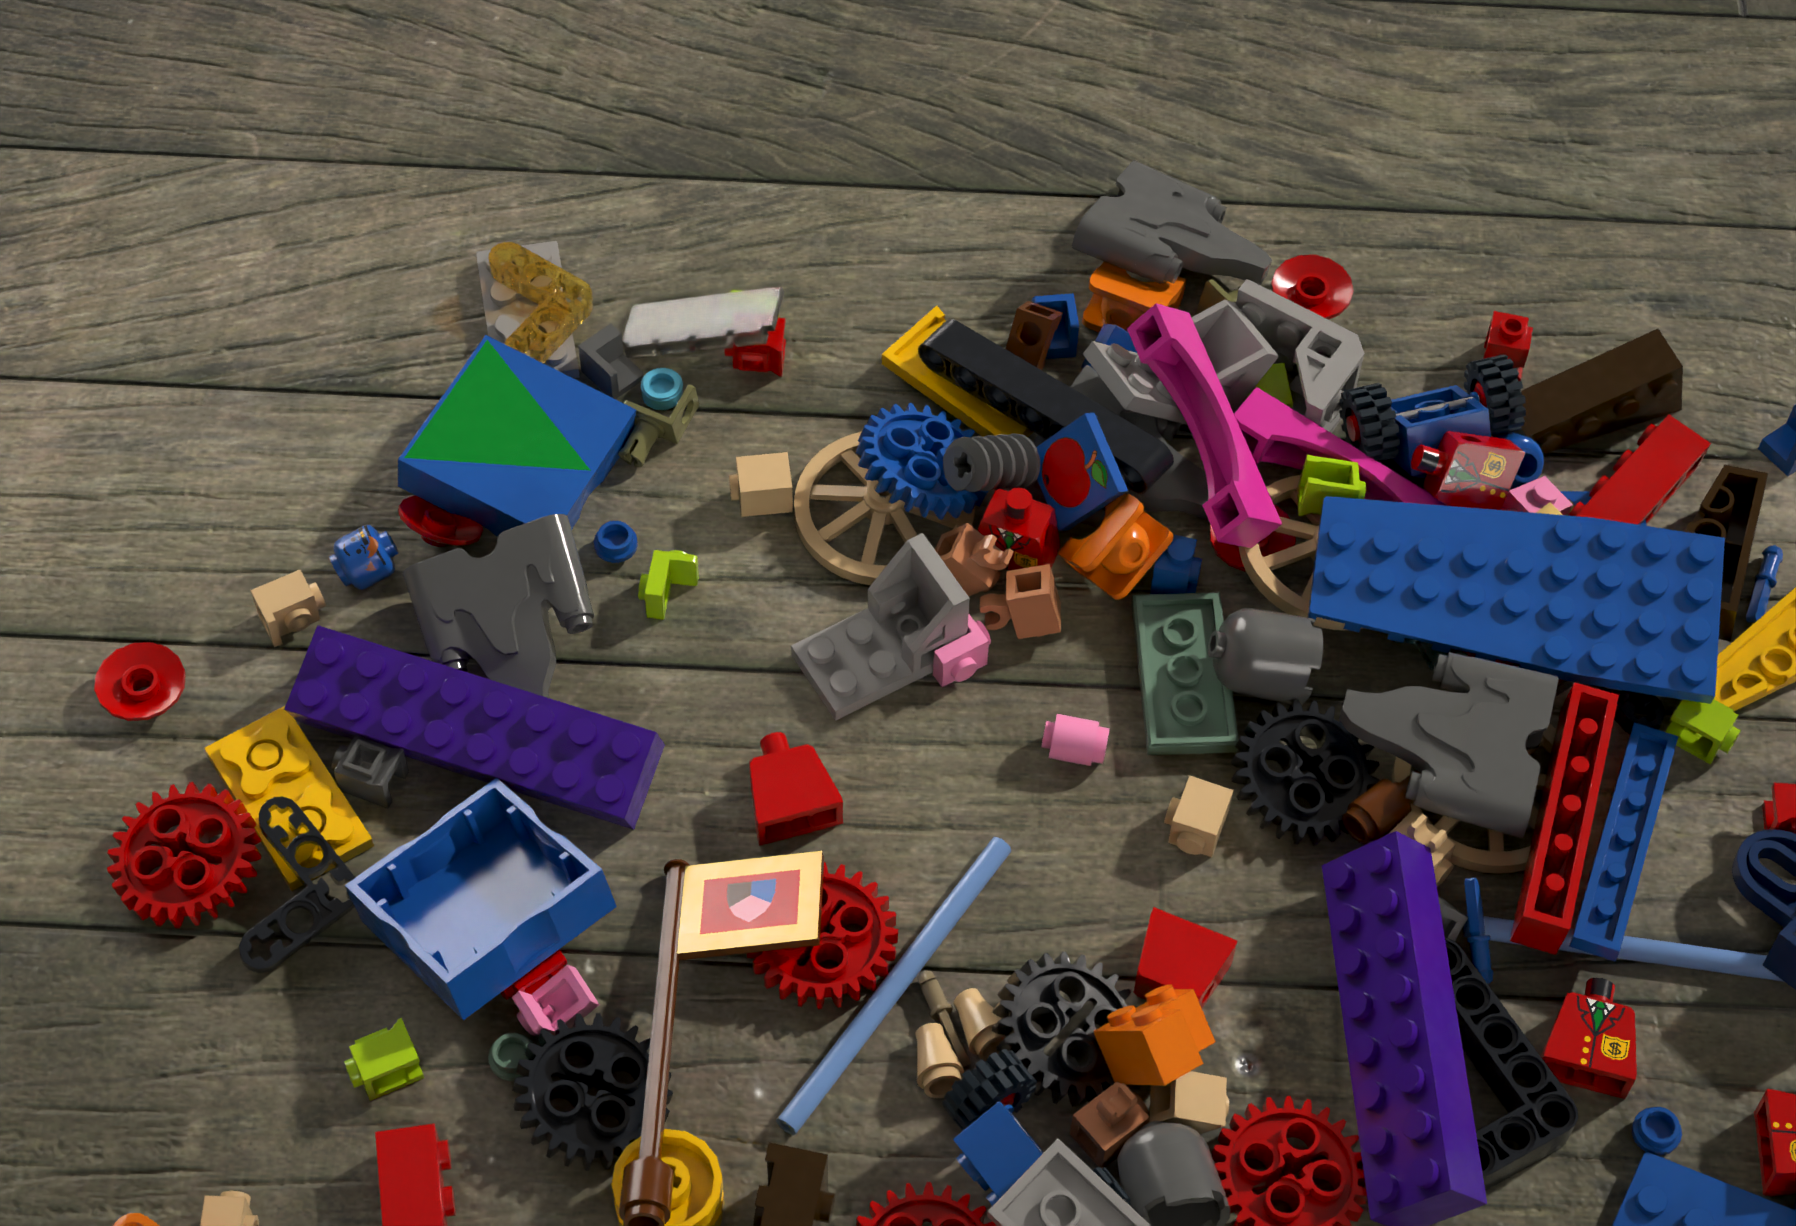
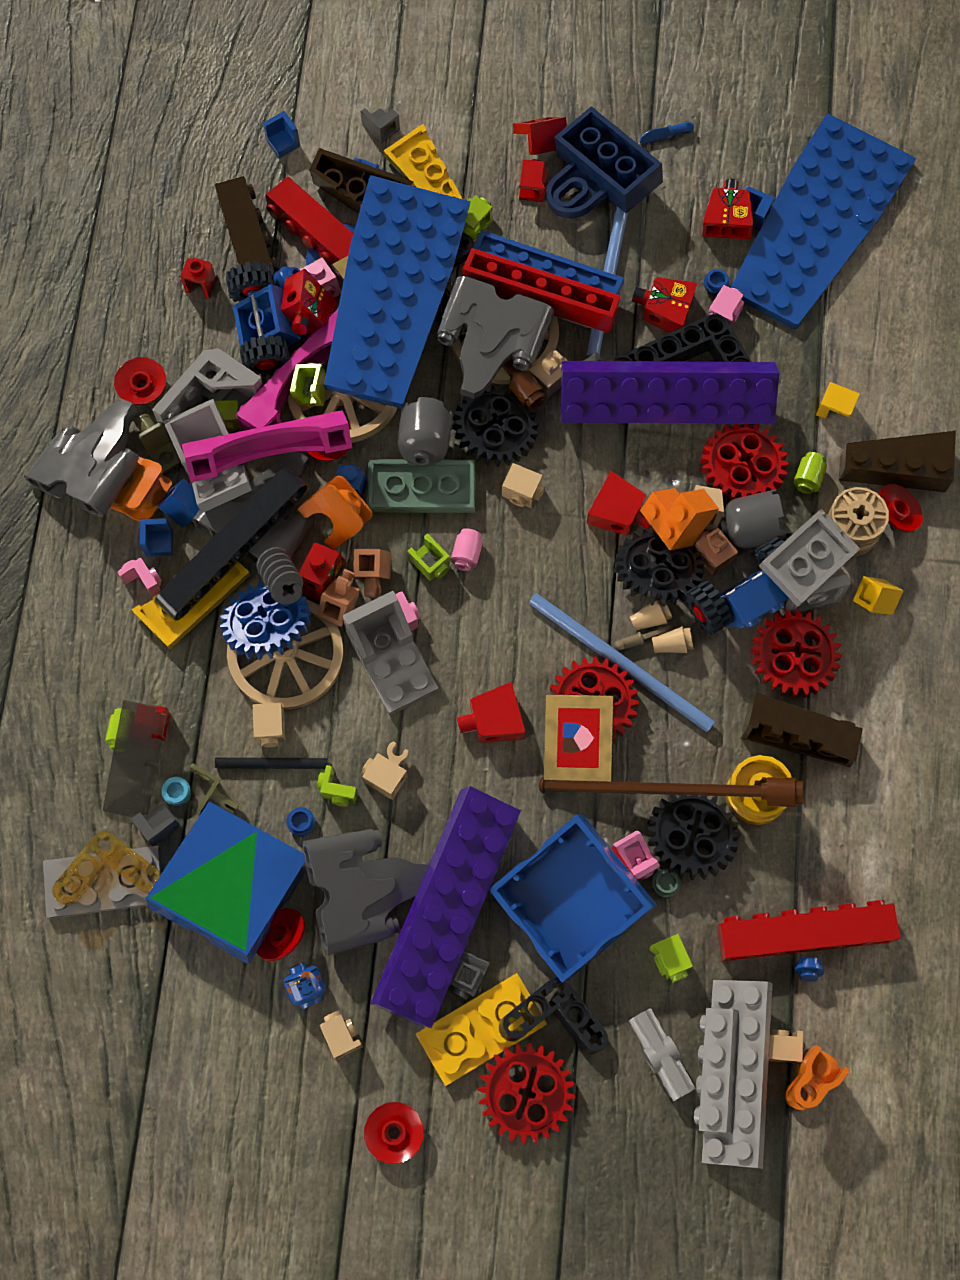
camera: 85 degrees left, 15 degrees up
reddish brown leg [1005,301,1063,371] -> none
tile [1036,413,1128,531] -> none
blue piece [1464,878,1493,984] -> none
none -> bright pink bracket [118,558,162,597]
none -> black bar [215,757,329,769]
none -> tan brick [362,741,409,800]
none -> lime window [407,534,450,581]
none -> light grey piece [628,1008,696,1101]
none -> light grey plate [694,980,772,1169]
none -> bright pink window [709,285,744,326]

